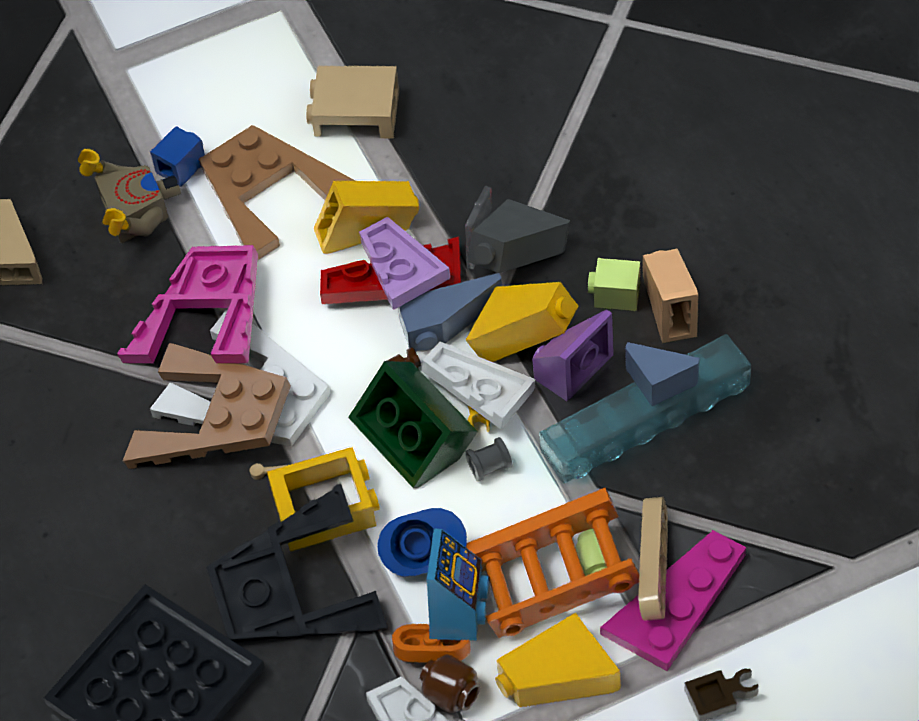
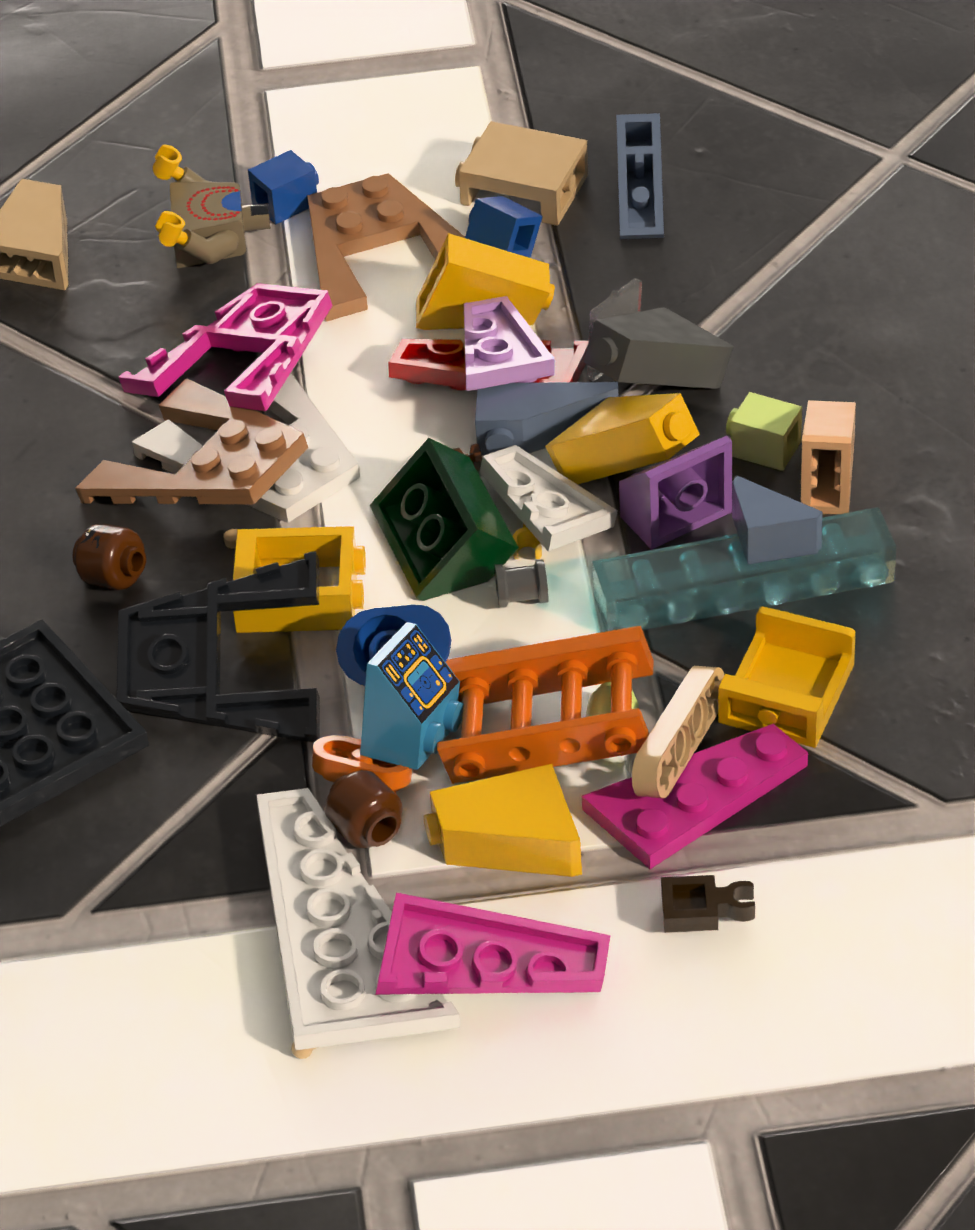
camera: 15 degrees right, 10 degrees down
none -> reddish brown head [72,524,146,590]
none -> blue brick [465,196,543,257]
none -> sand blue slope [616,113,664,239]
none -> yellow panel [718,606,855,748]

